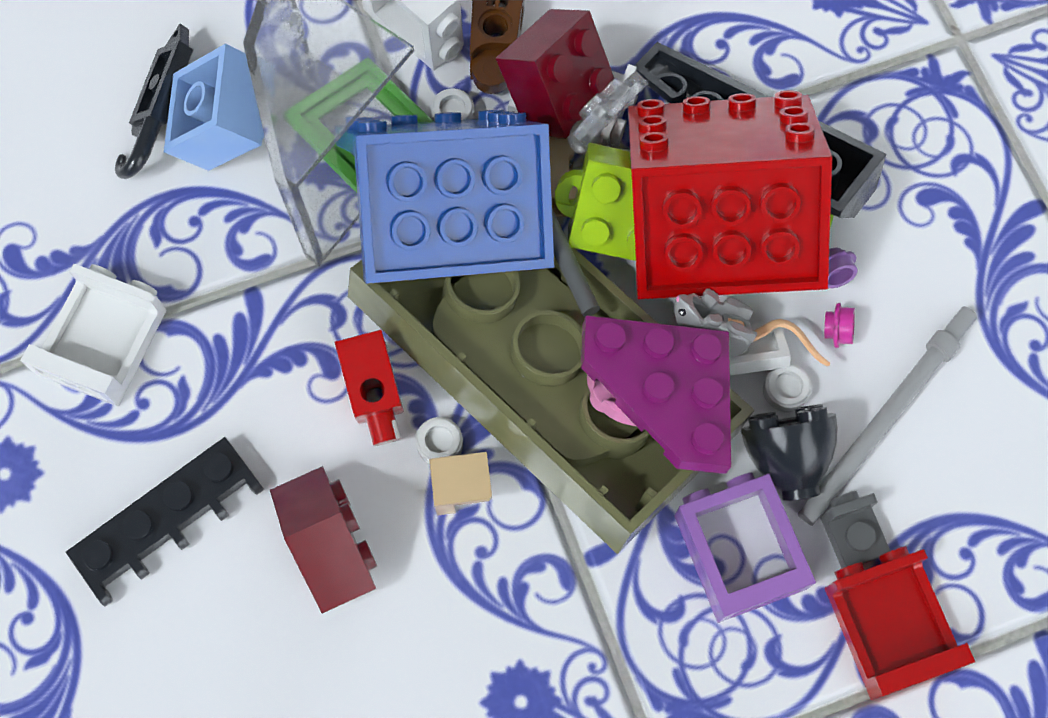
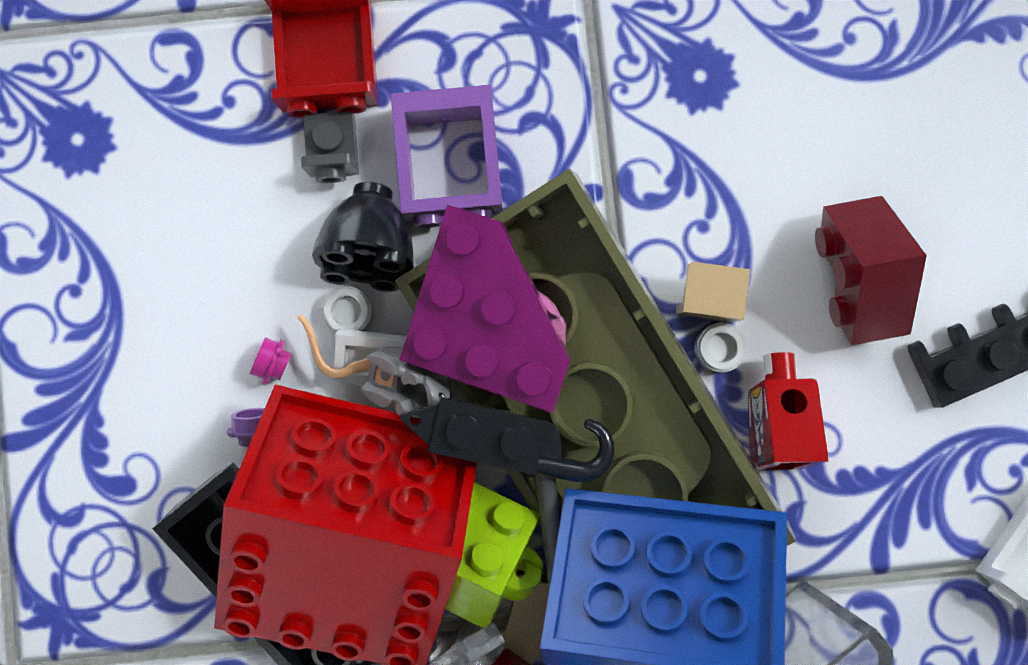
camera: 165 degrees left, 15 degrees up
light grey bar [798,306,977,526] -> none
none -> black plate [399,396,614,482]

